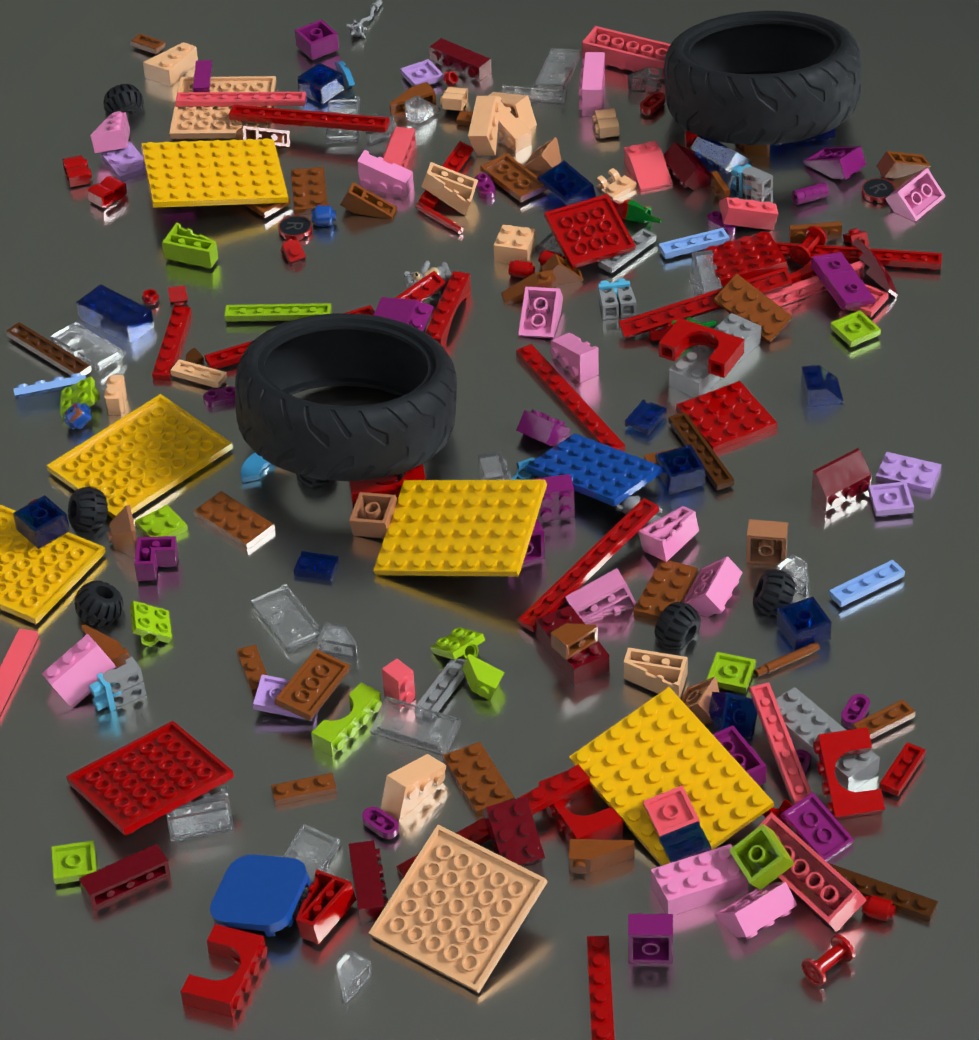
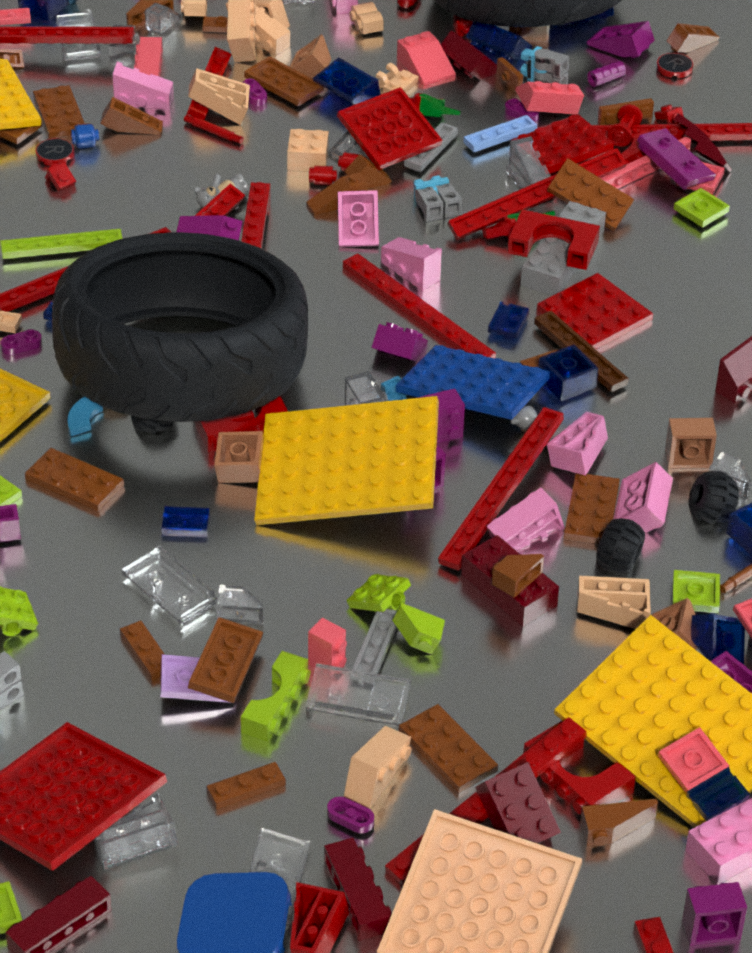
camera: 15 degrees left, 0 degrees up
clear blue slope [801,365,844,407] -> none
bright pink slope [885,168,946,222] -> none

